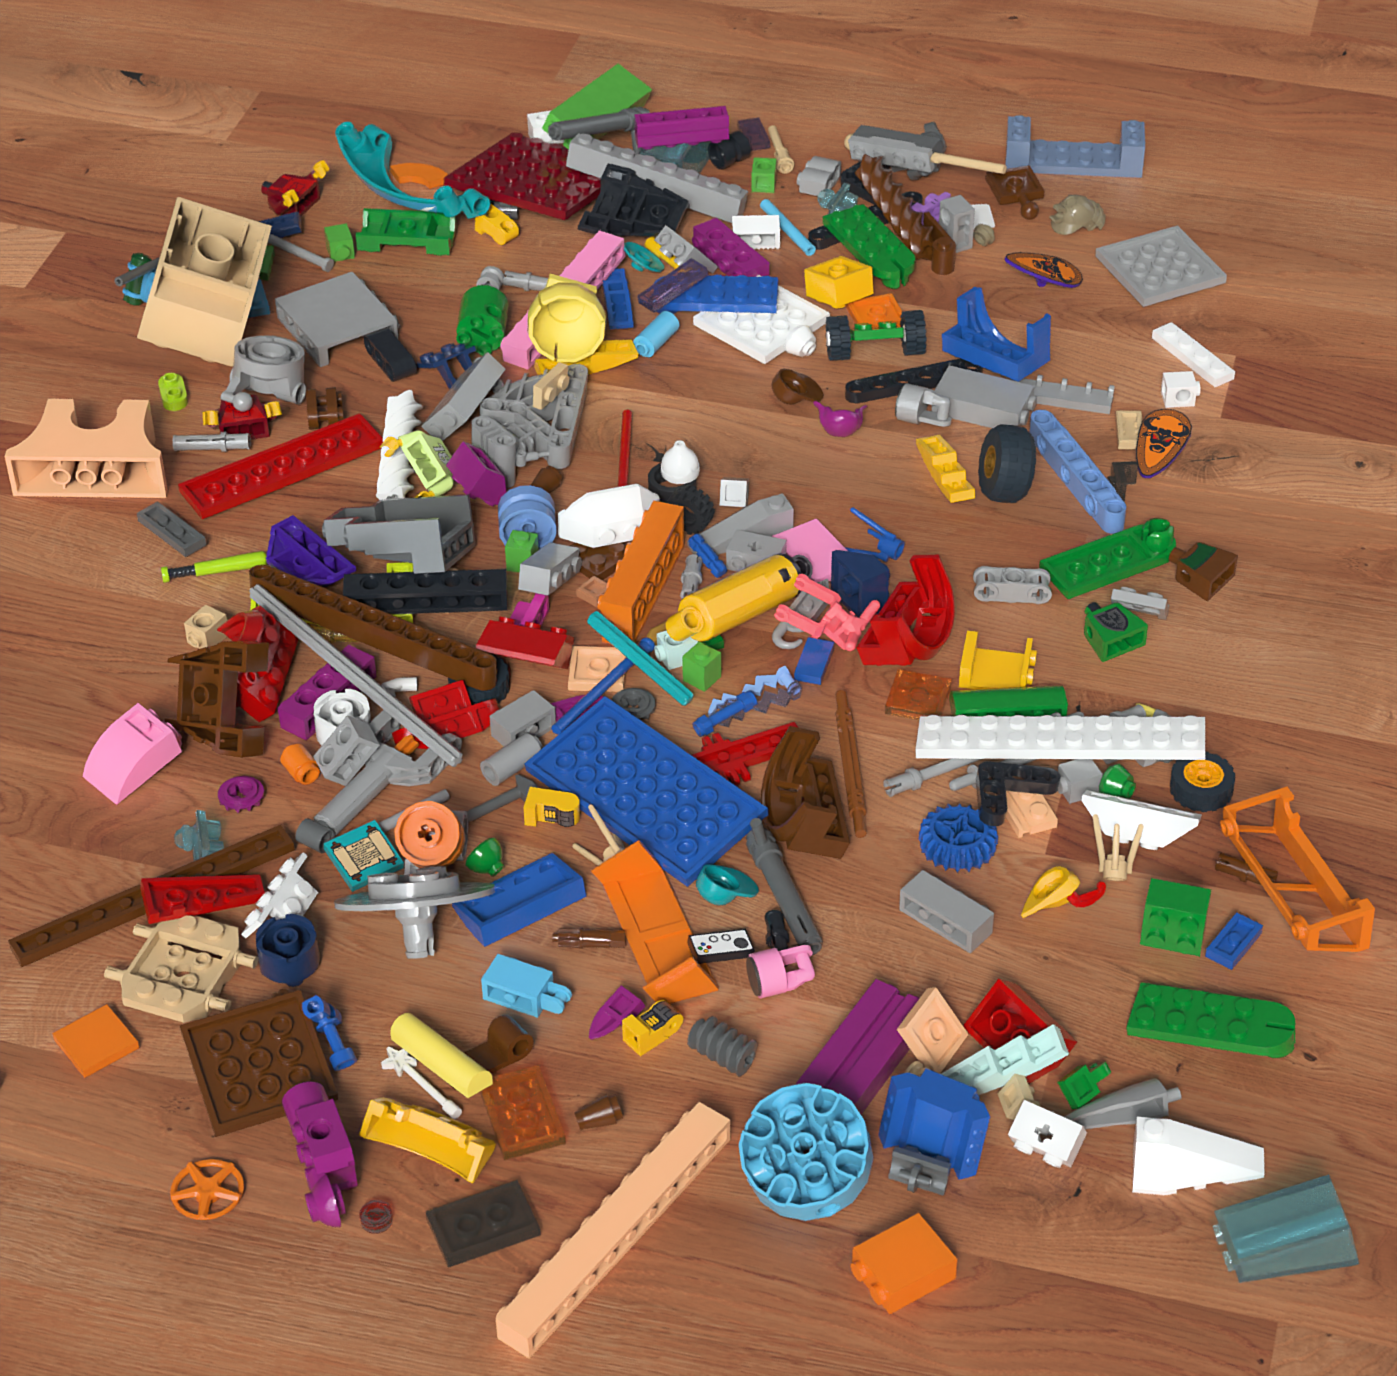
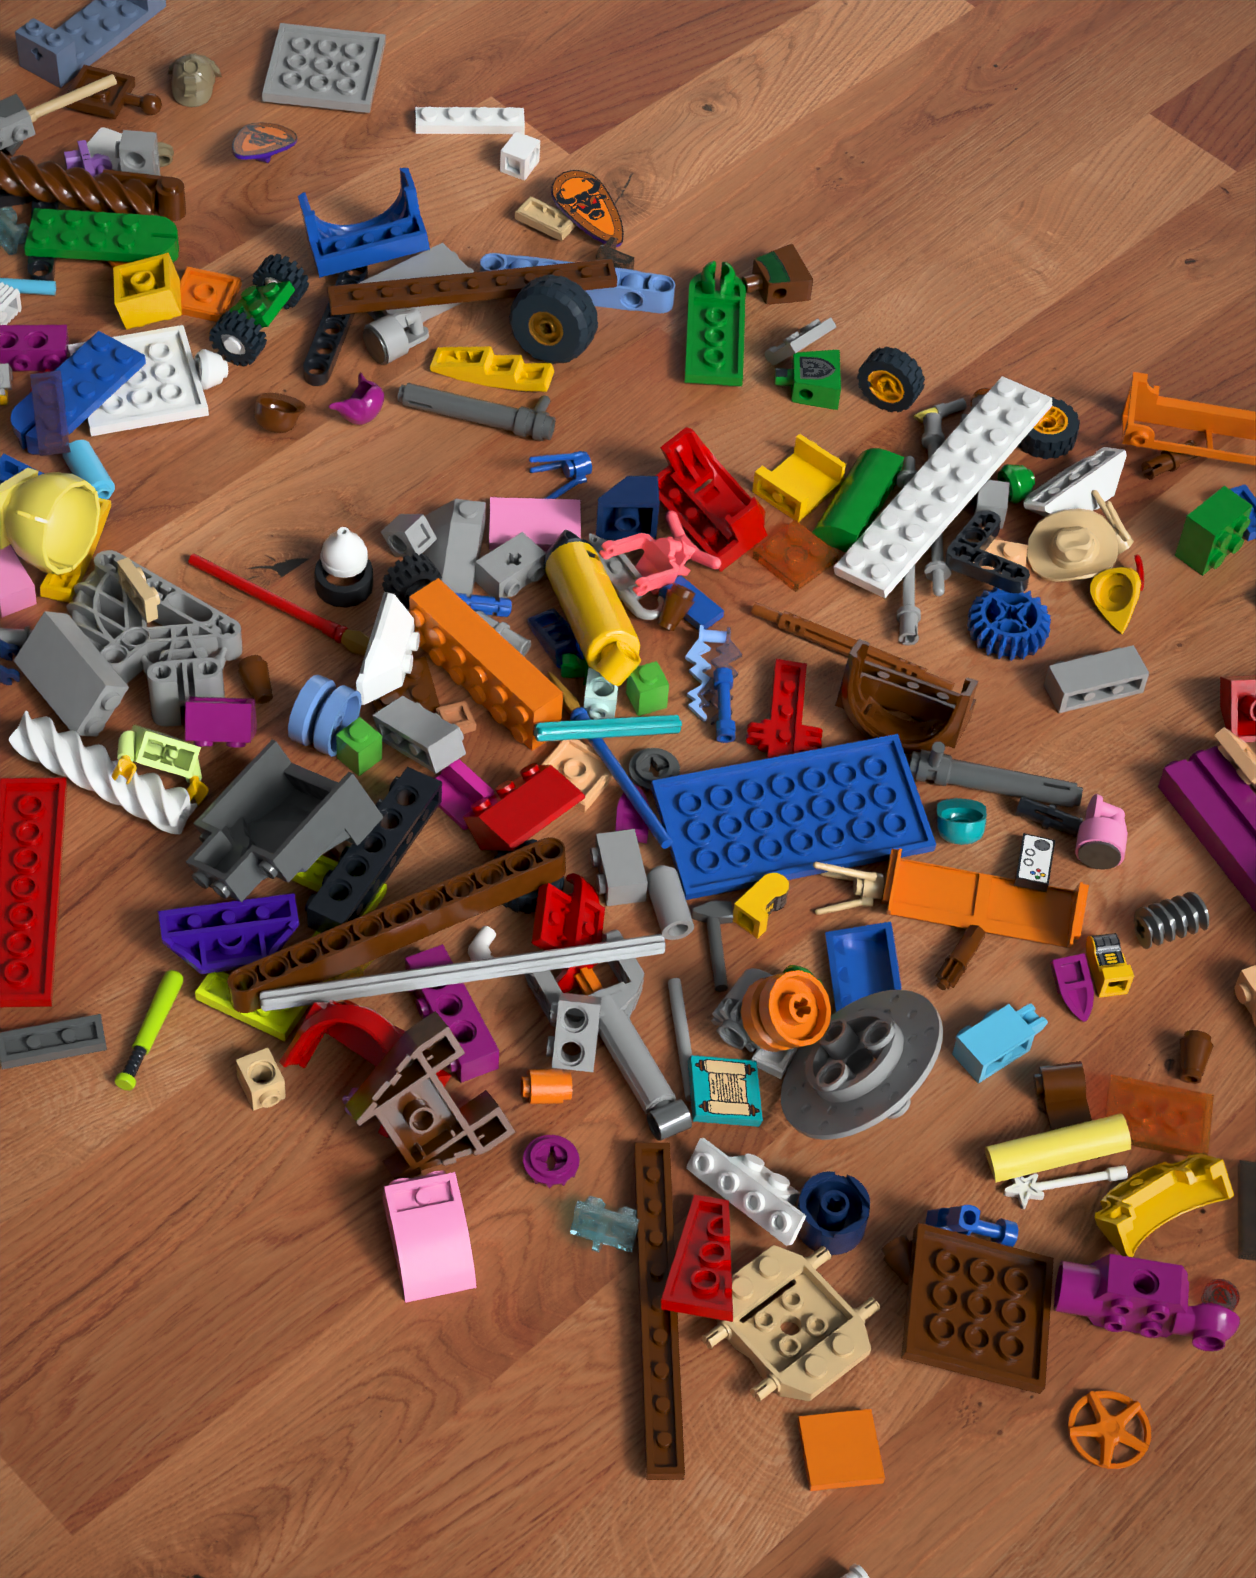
camera: 65 degrees left, 10 degrees up
white brick [313,689,371,745] -> none
light grey piece [973,566,1052,604] -> none
light grey hinge [1017,375,1115,414] -> none
none -> reddish brown plate [327,259,618,315]
none -> dark grey cylinder [398,383,556,441]
none -> reddish brown cone [658,583,696,631]
none -> black wheel [857,347,925,413]
none -> tan hat [1027,509,1118,582]

